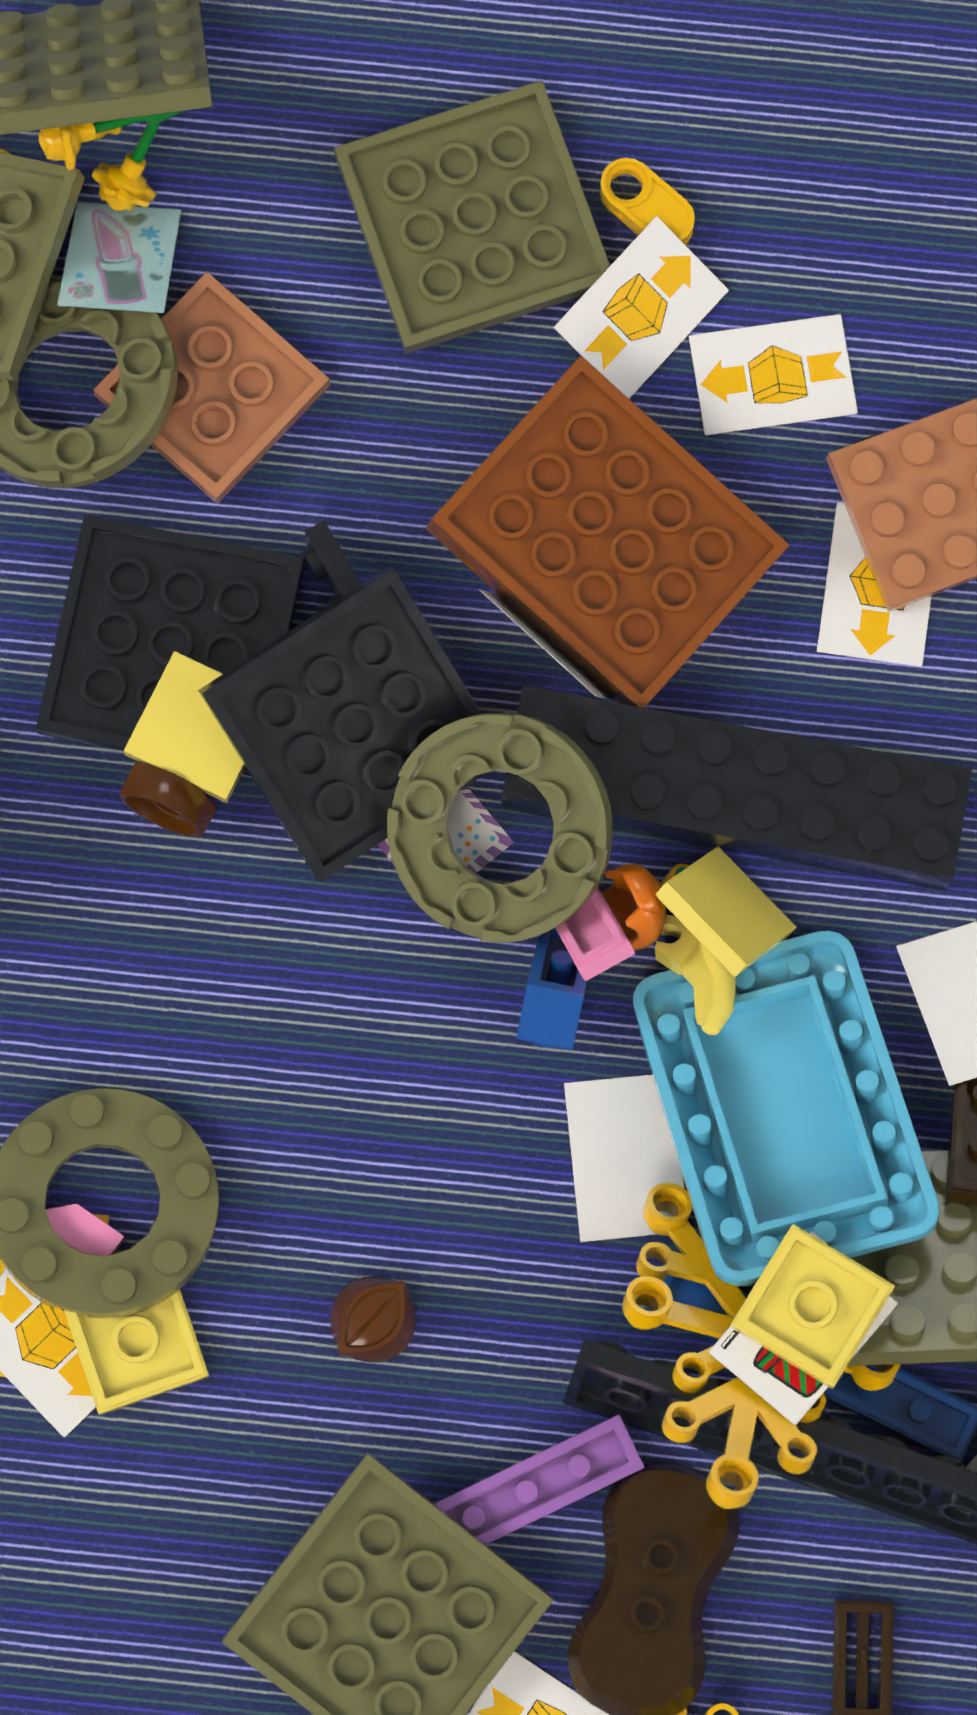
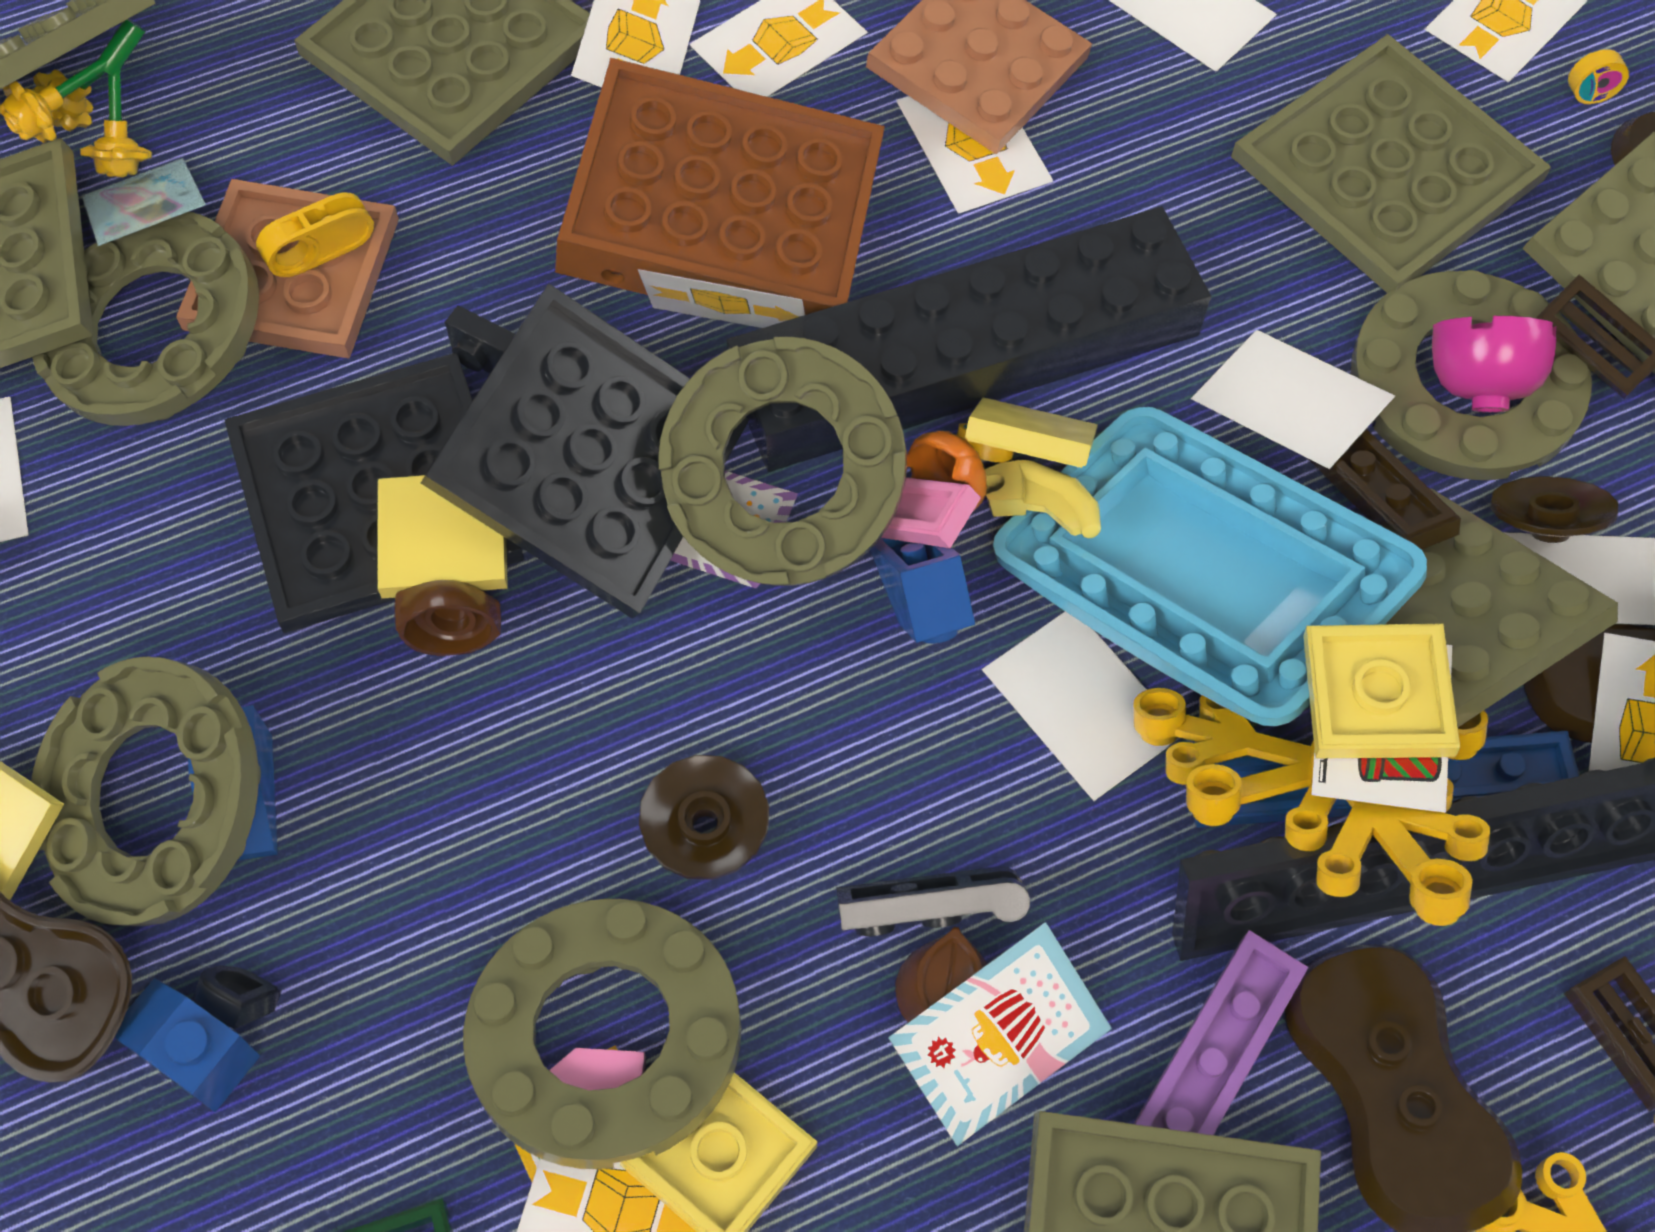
camera: 30 degrees left, 15 degrees down
none -> yellow piece [256,192,374,277]
none -> dark brown dish [639,755,769,880]
none -> plate [836,866,1030,936]
none -> sticker [888,922,1112,1146]

